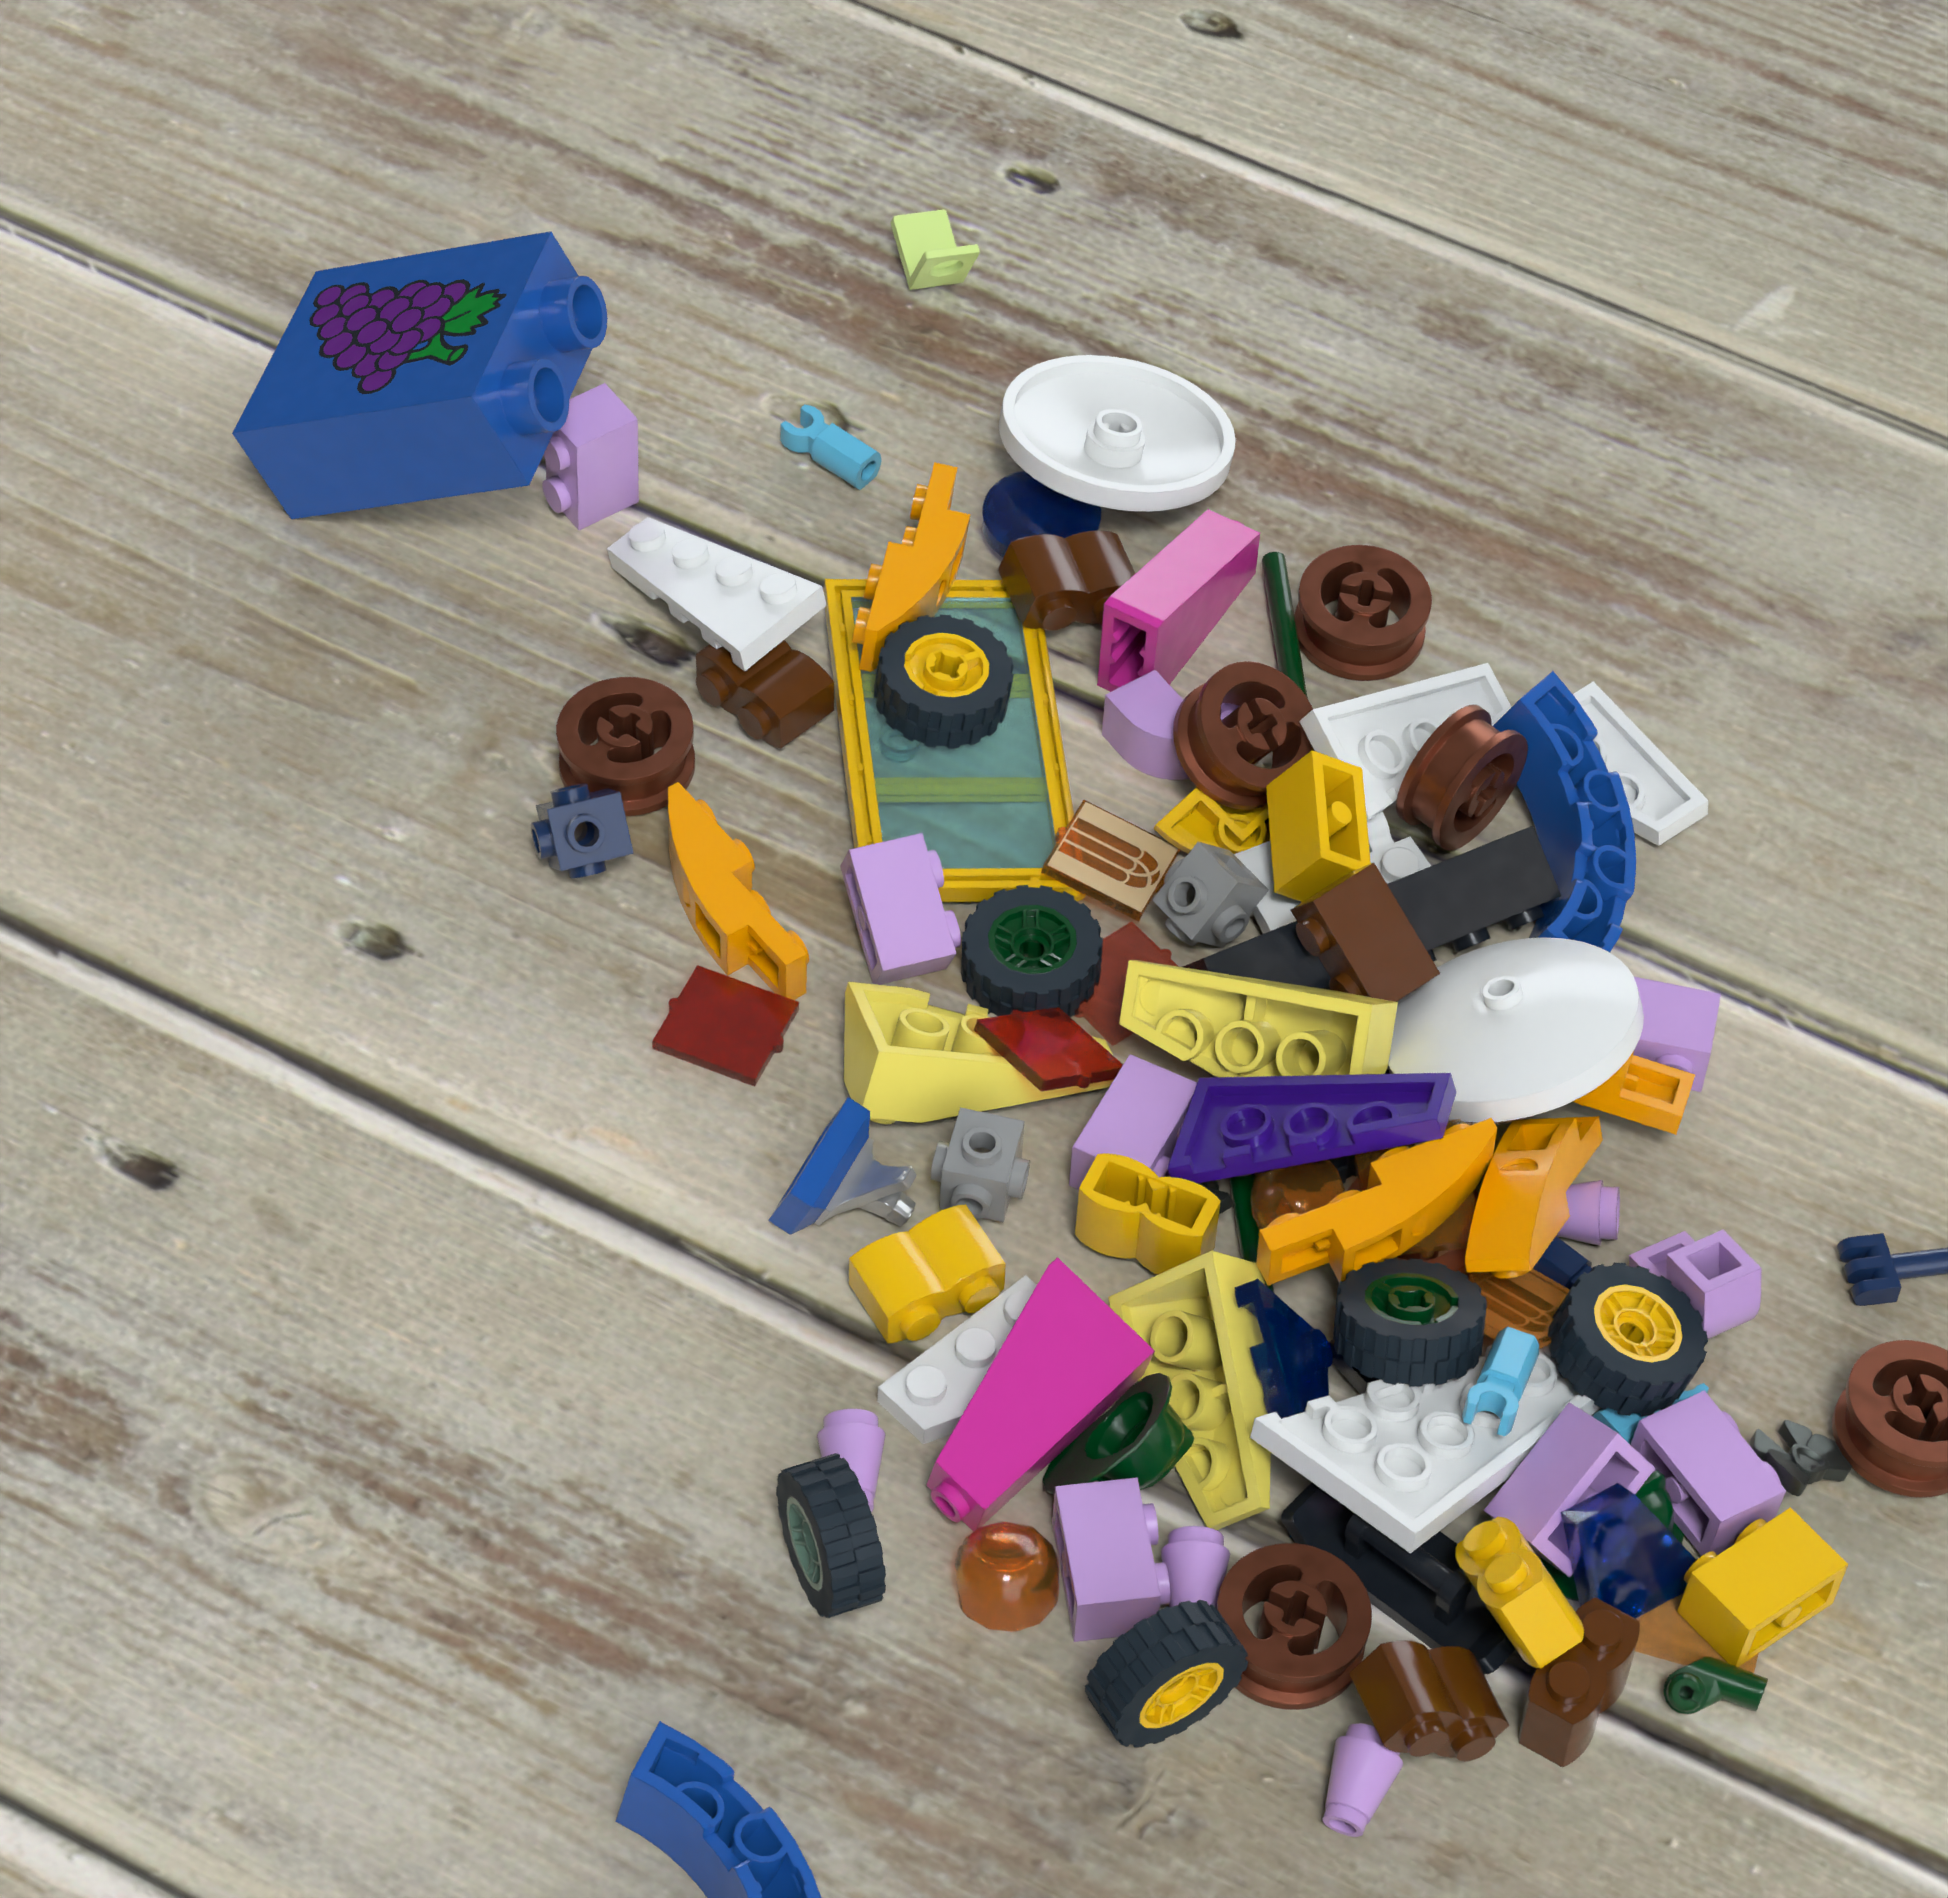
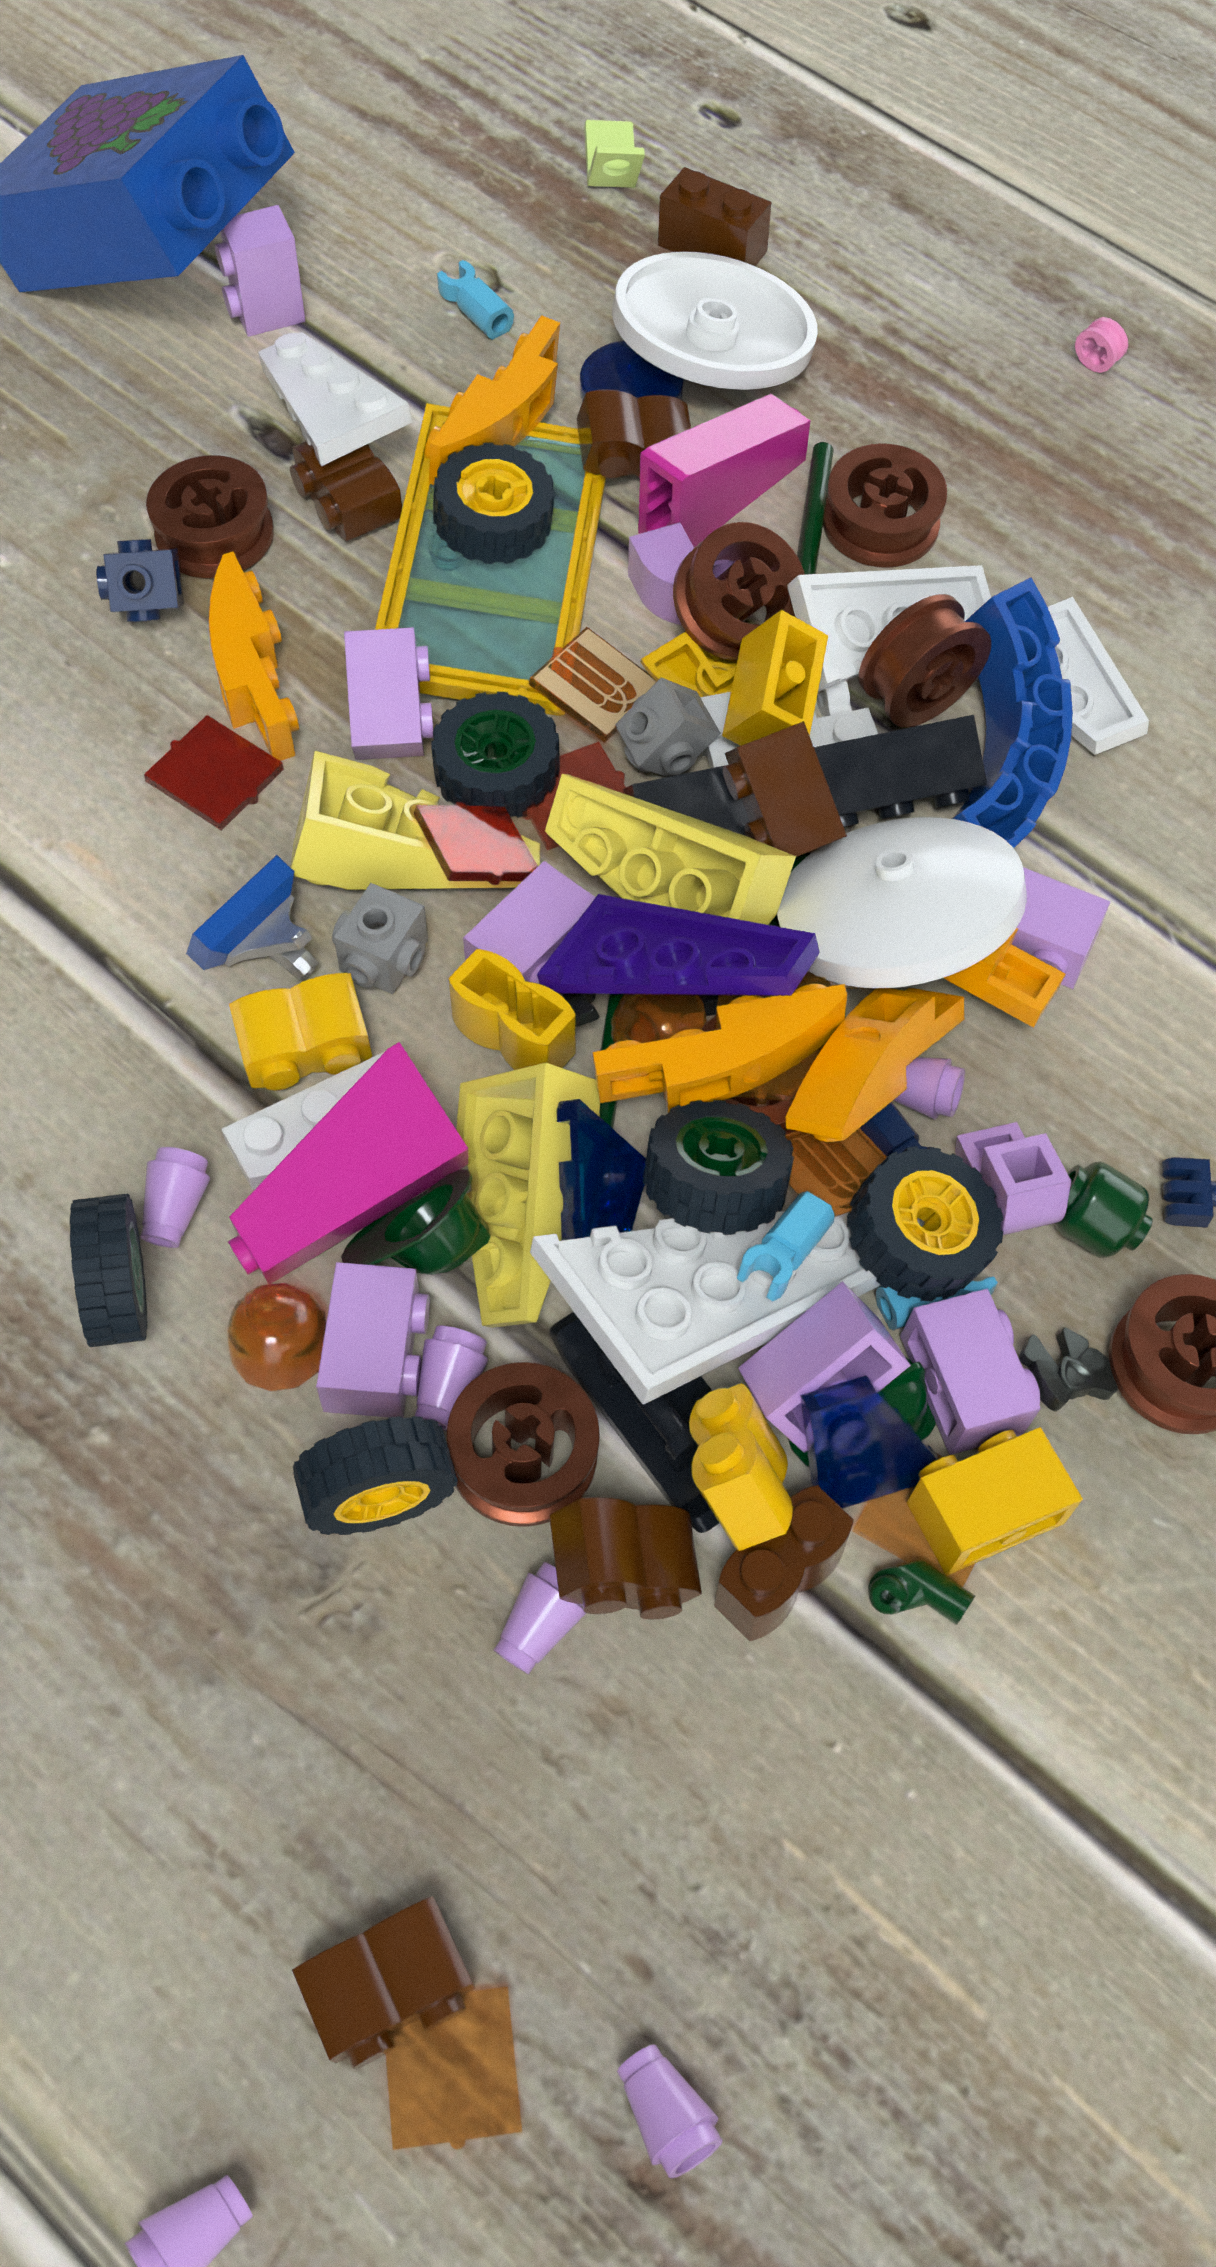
camera: 15 degrees right, 10 degrees up
none -> reddish brown brick [658,167,772,266]
none -> dark green head [1055,1161,1153,1258]
none -> bright pink bush [1075,317,1128,373]

